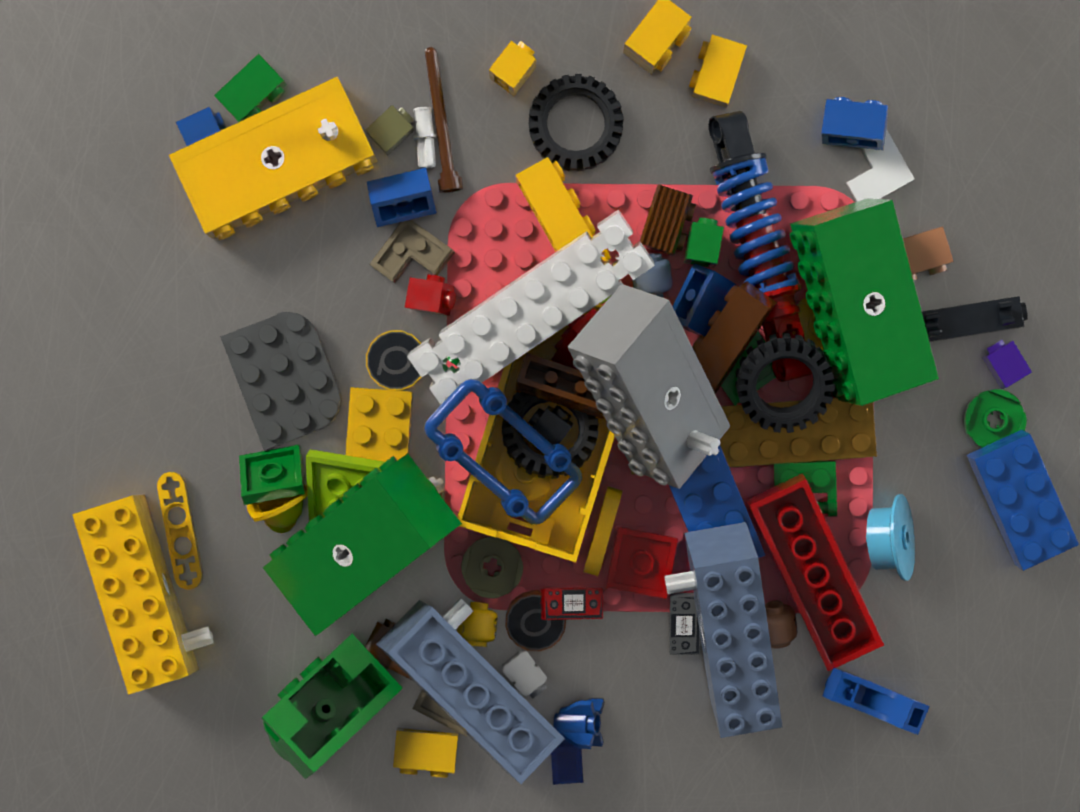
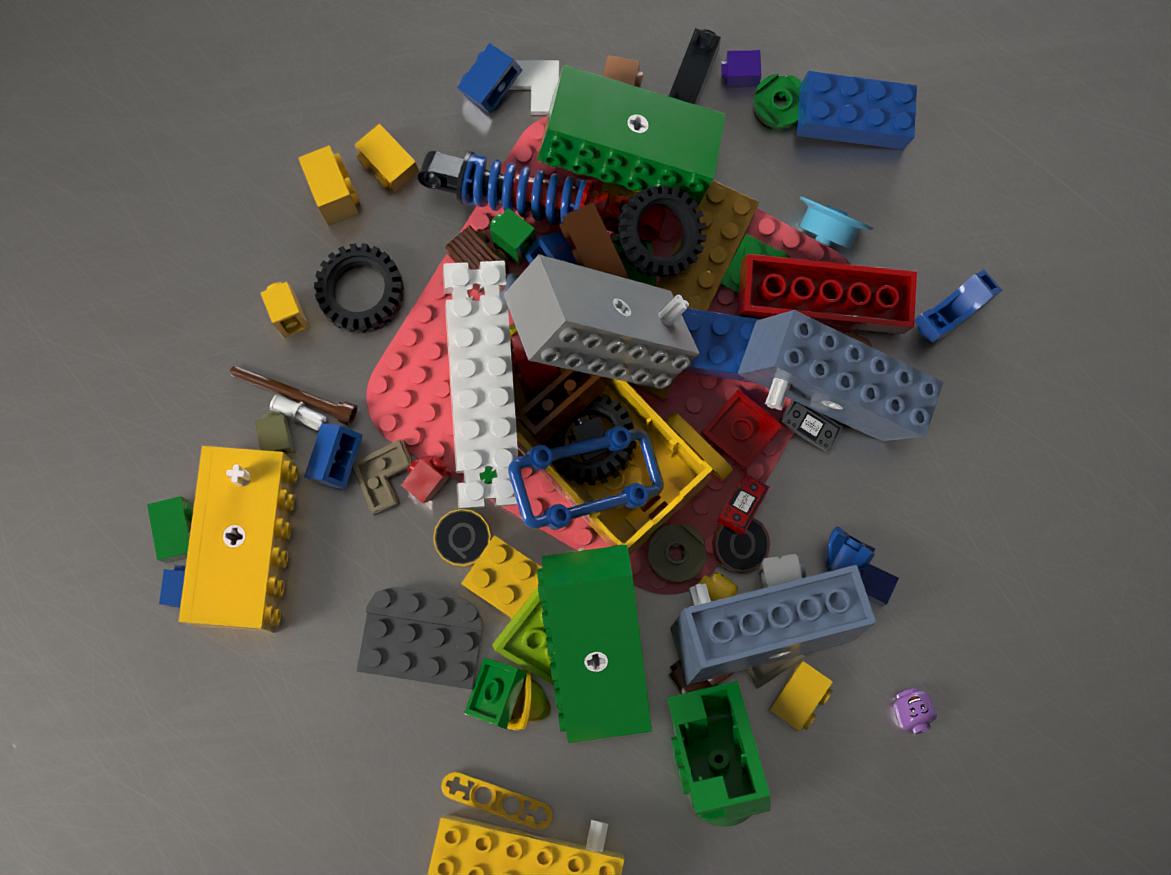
camera: 55 degrees left, 10 degrees down
yellow brick [515,157,611,261] -> none

